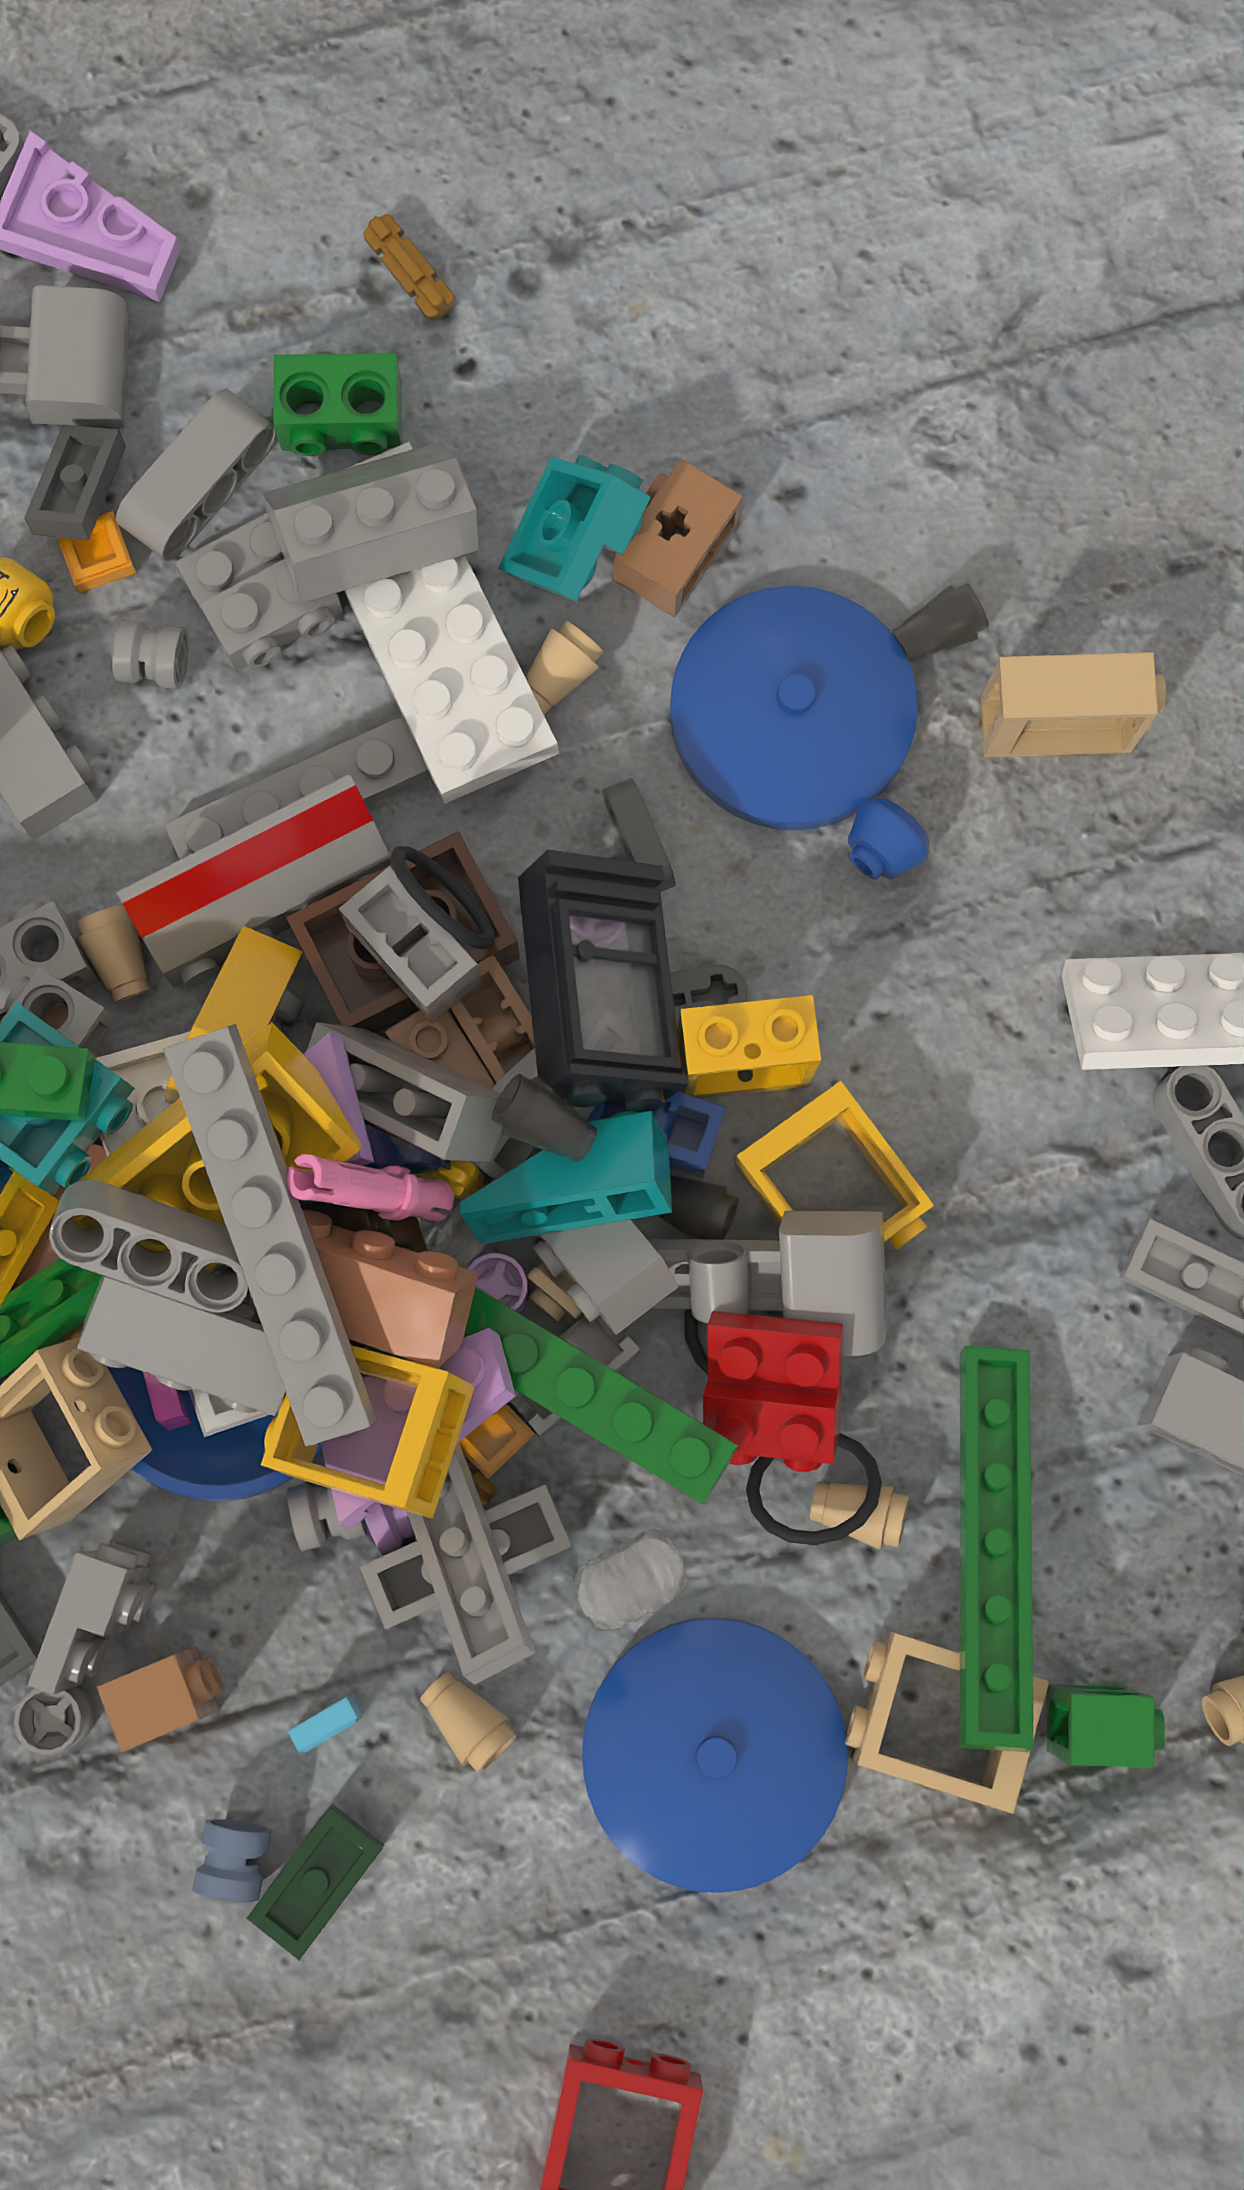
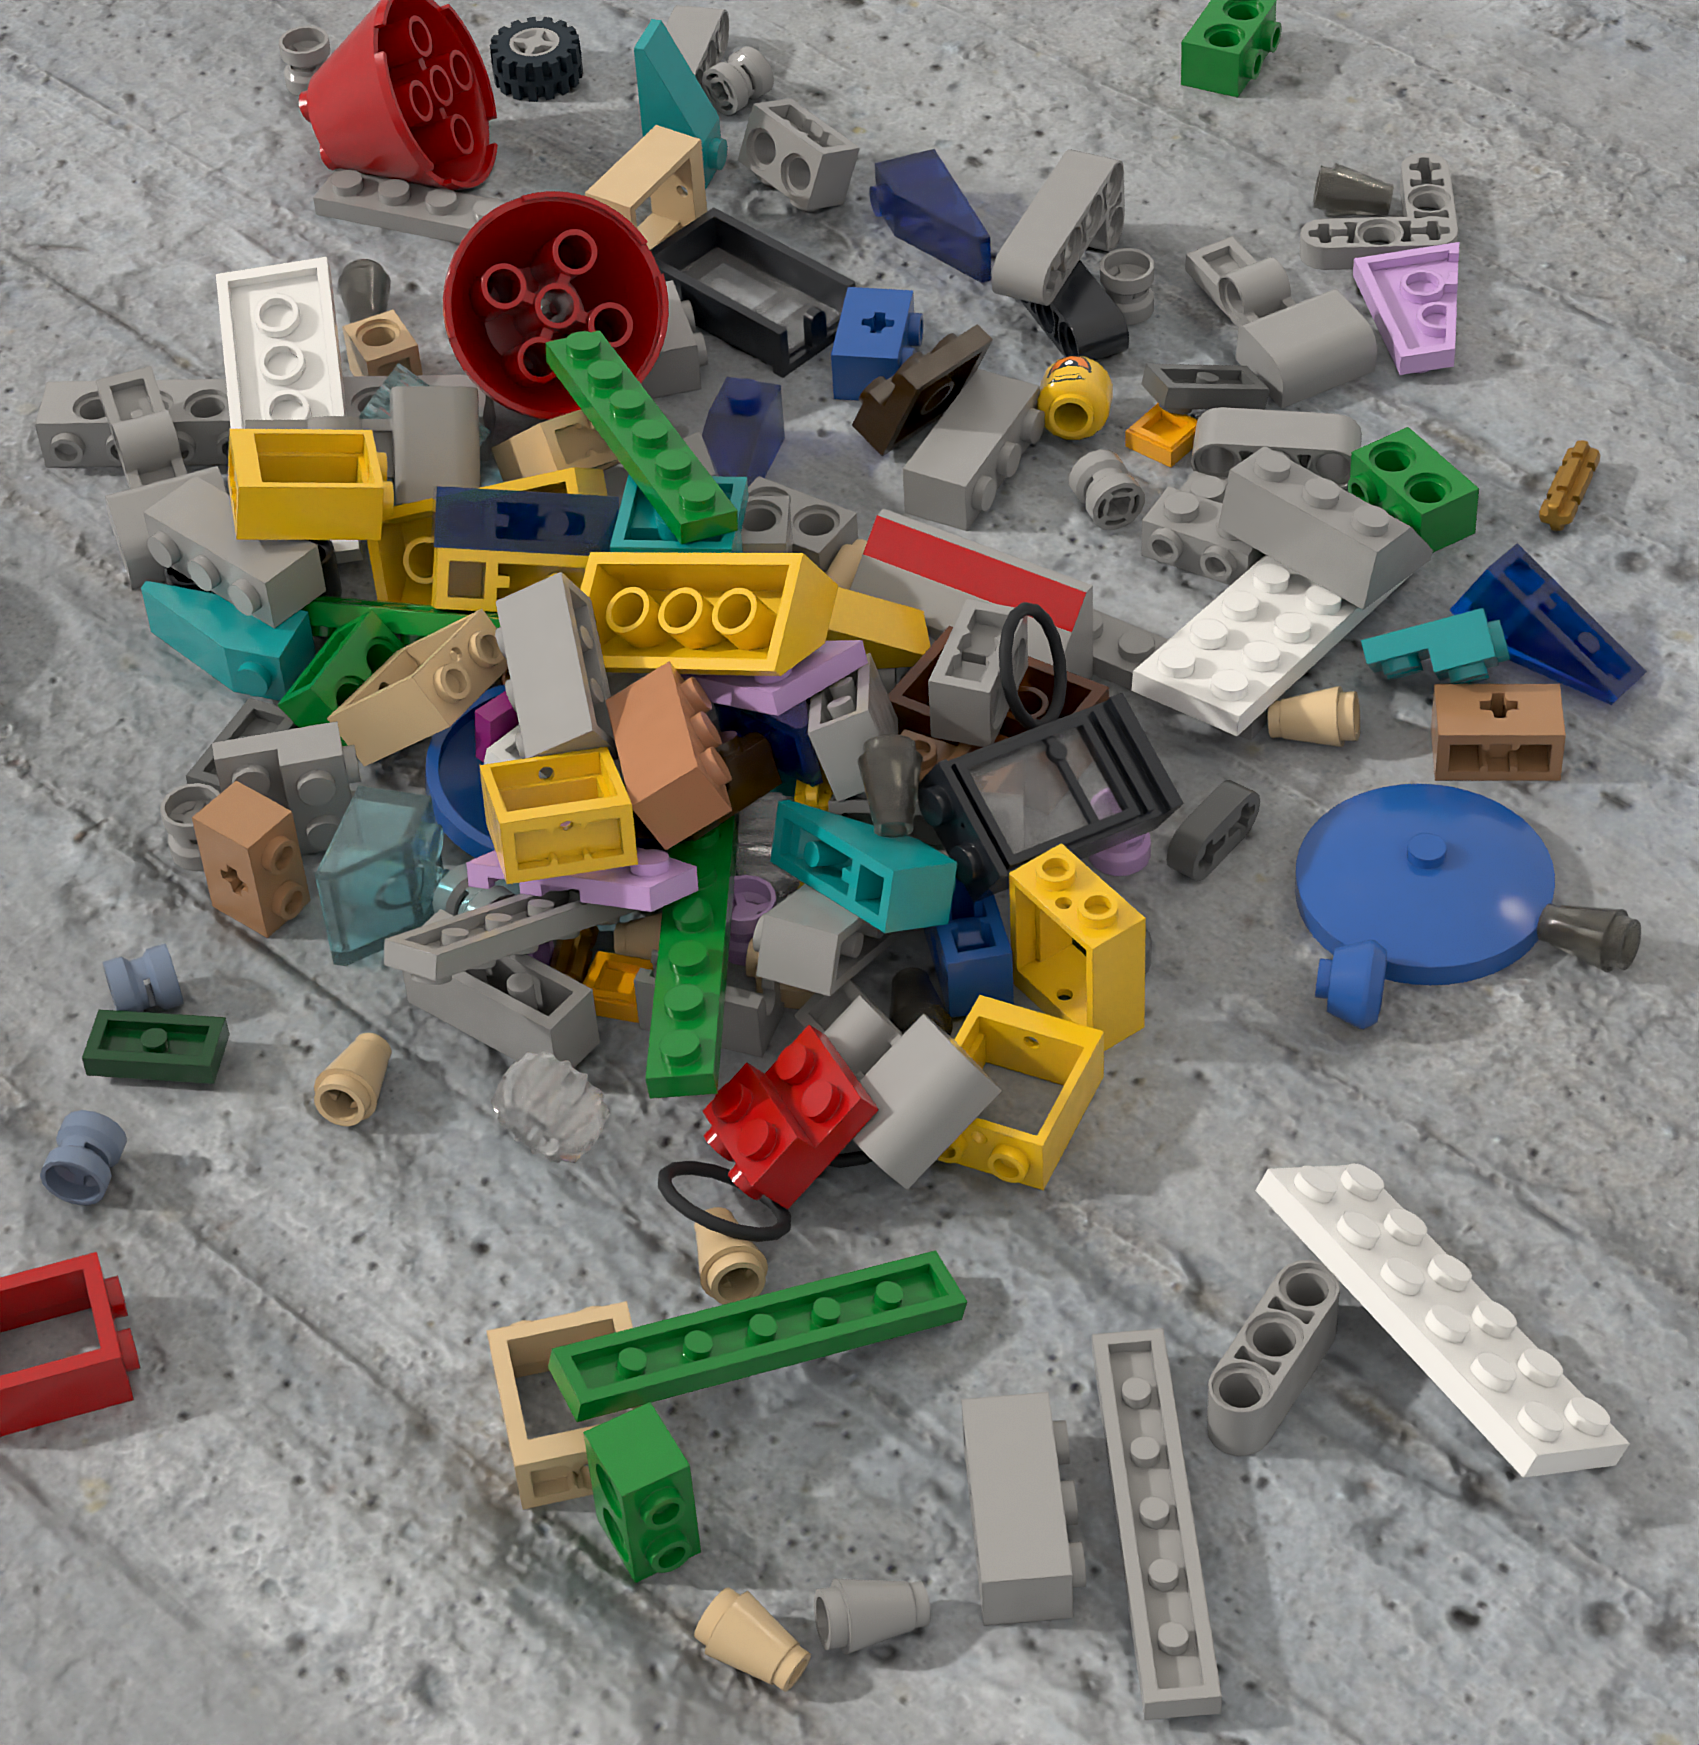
camera: 65 degrees right, 35 degrees down
light grey beam [49,1179,248,1313] -> none
light grey plate [163,1024,377,1447] -> none
bright pink pin [287,1154,454,1222] -> none
medium azure tile [287,1692,364,1753] -> none
blue dish [582,1618,848,1893] -> none
tan window [980,652,1166,757] -> none
none -> sand blue wheel [40,1110,127,1206]
none -> clear light blue slope [315,785,450,966]
none -> clear blue slope [1449,543,1647,705]

